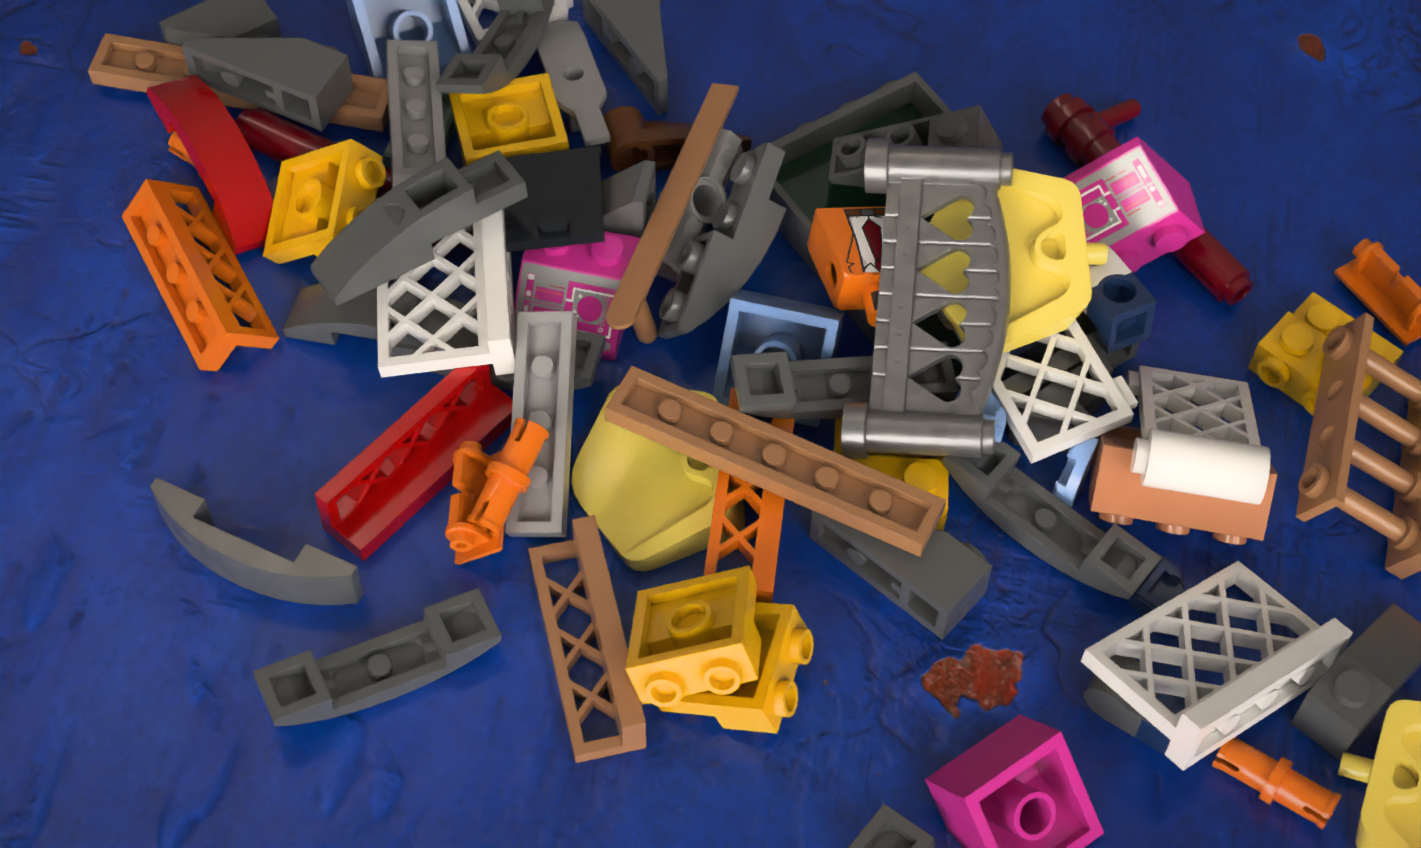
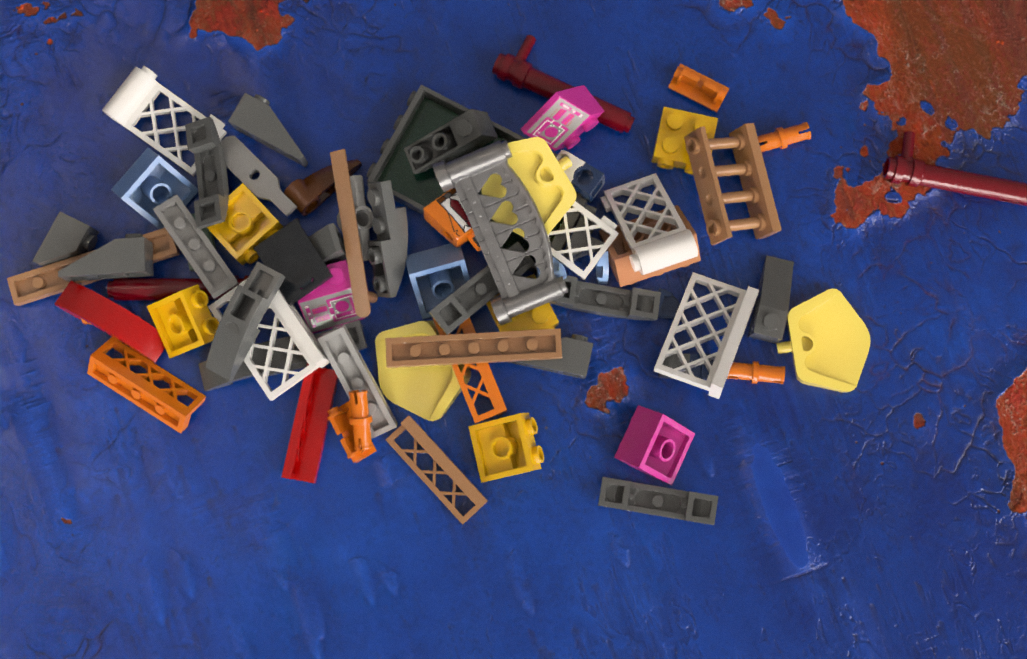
camera: 25 degrees left, 25 degrees up
dark grey slope [150,477,364,605] -> none
dark grey slope [253,588,502,727] -> none
yellow plate [625,565,762,707] -> none

